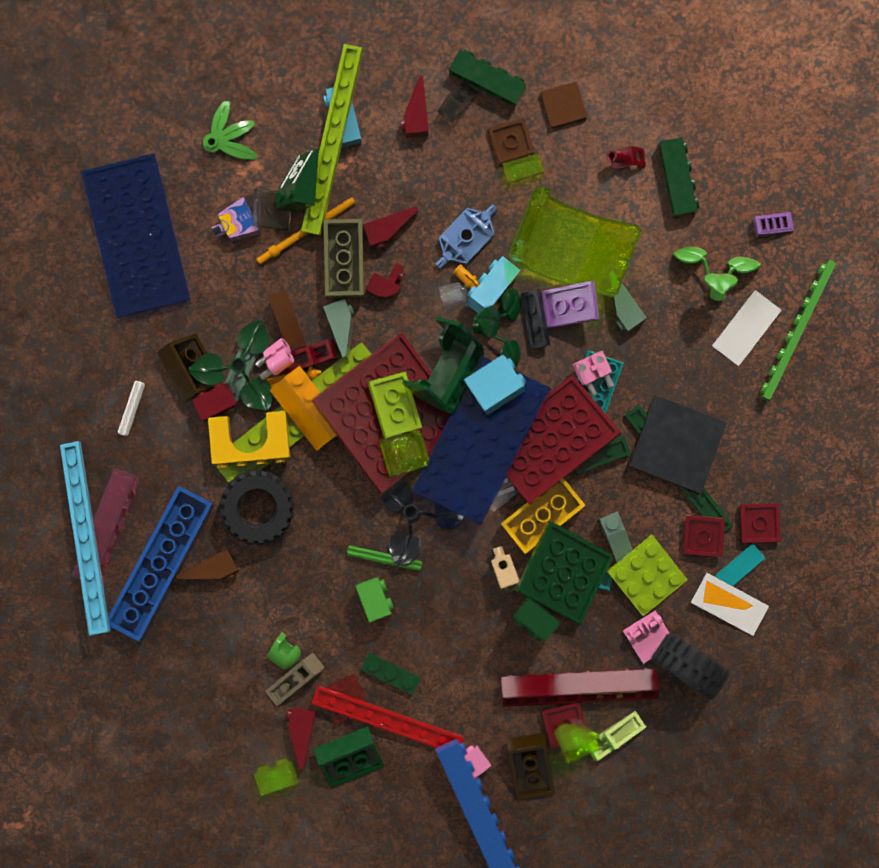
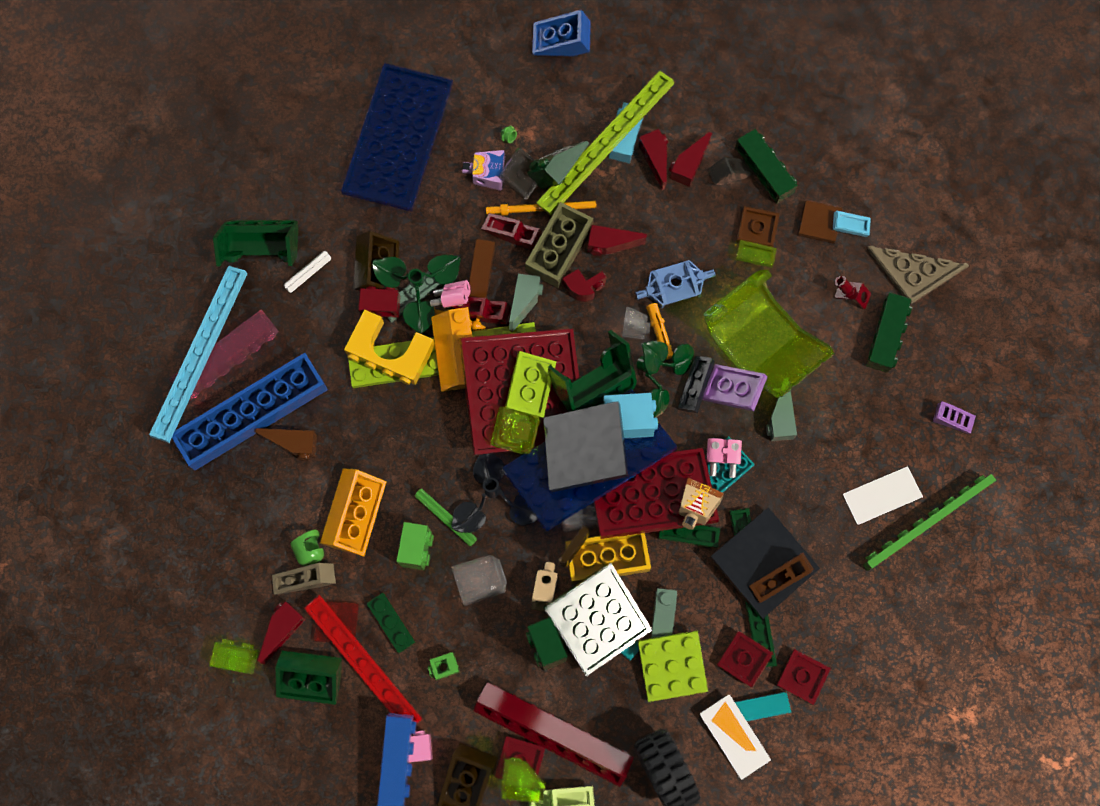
camera: 25 degrees right, 10 degrees down
bright green plant [203,101,257,159] -> none
black tyre [220,470,294,545] -> none
medium azure brick [466,256,520,313] -> none
bright pink hinge [623,611,669,664] -> none
bright green plant [672,247,761,301] -> none
none -> dark green windscreen [213,220,298,266]
none -> light orange slope [320,469,386,556]
none -> bright green brick [428,652,460,680]
none -> clear slope [452,555,507,606]
none -> dark red slope [482,213,542,250]
none -> bright green plate [501,126,517,143]
none -> blue slope [533,10,591,56]
none -> tile [543,401,628,492]
none -> dark brown tile [559,526,589,568]
none -> dark red slope [638,129,668,190]
none -> torso [679,478,724,530]
none -> reddish brown slope [750,553,814,603]
none -> medium azure tile [833,211,871,237]
none -> dark tan tile [867,245,969,305]

